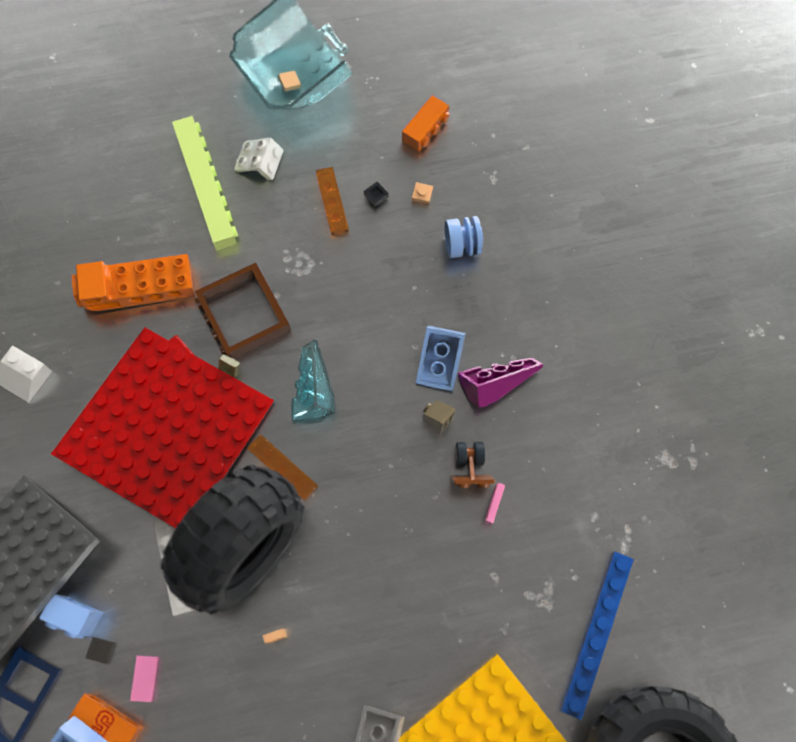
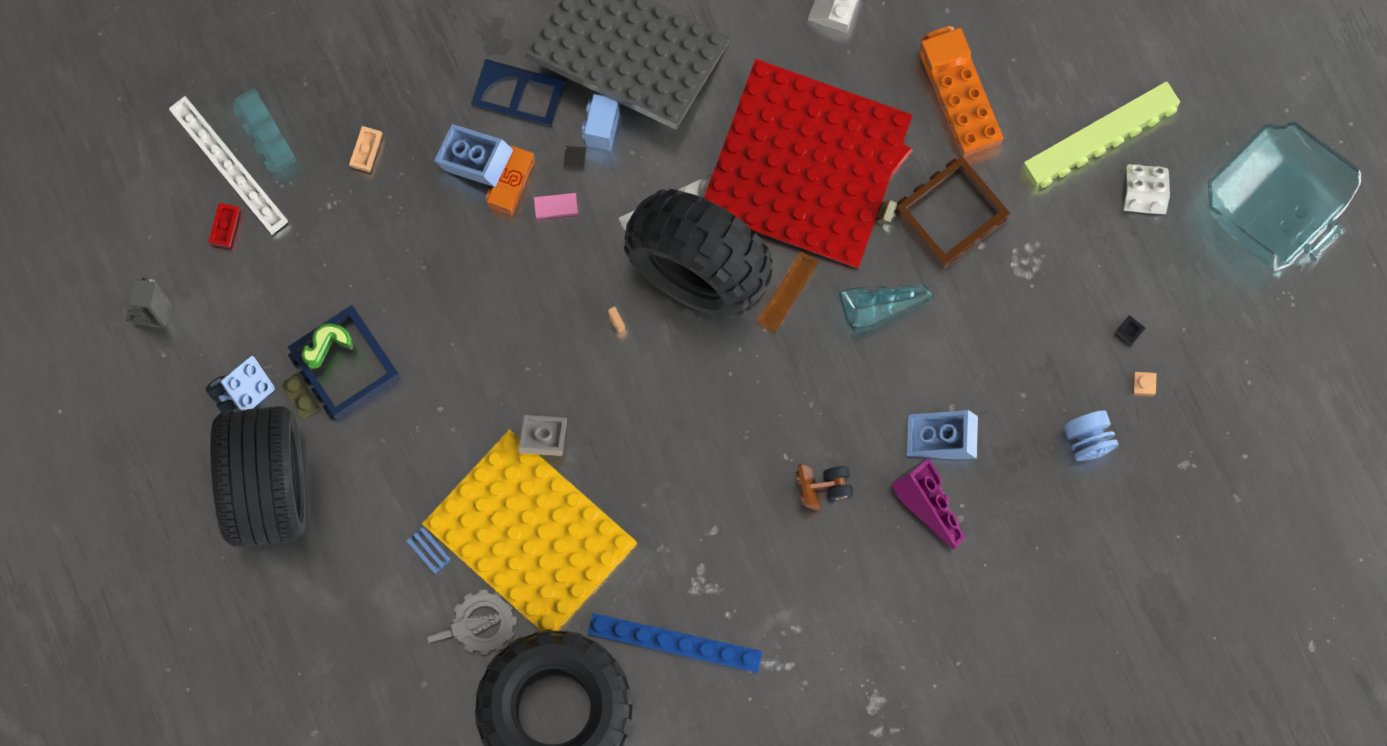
camera: 85 degrees right, 5 degrees up
light nougat tile [278,71,301,92] -> none
clear orange tile [315,167,349,235] -> none
orange brick [402,95,450,152] -> none
dark tan slope [423,400,456,434] -> none
bright pink tile [484,483,505,526] -> none

